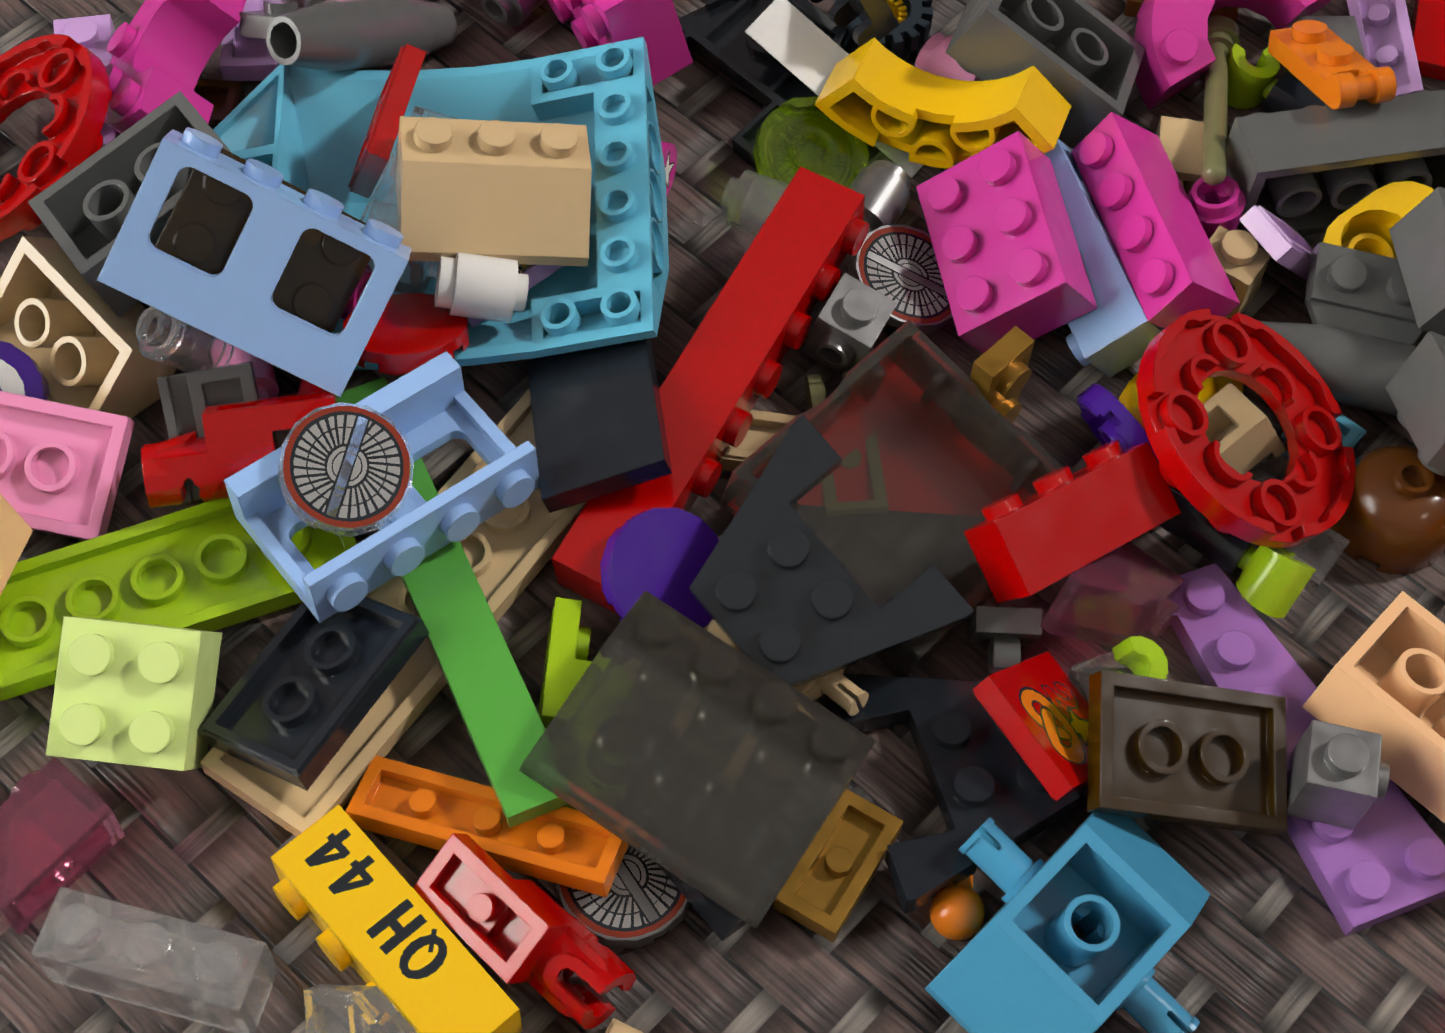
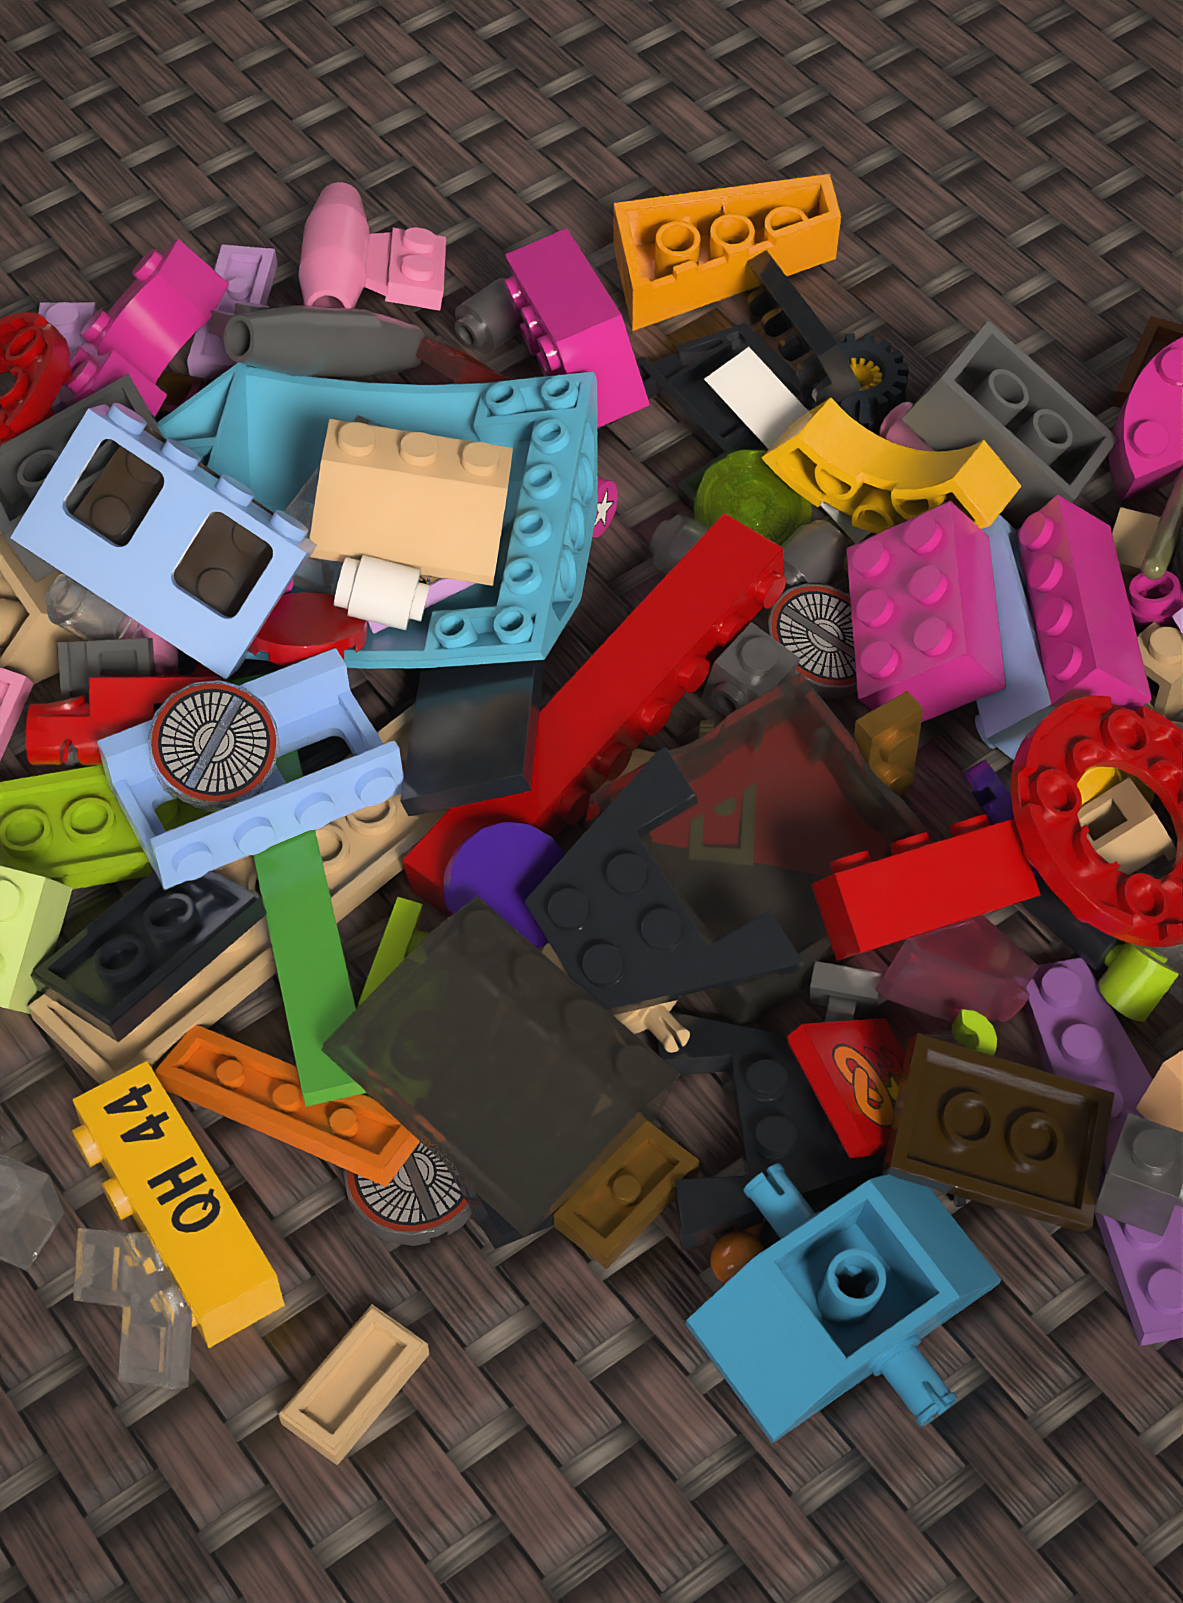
camera: 15 degrees right, 5 degrees down
red tile [348,44,426,199] -> none
red plate [413,833,636,1029] -> none
none -> clear red tile [416,337,510,384]

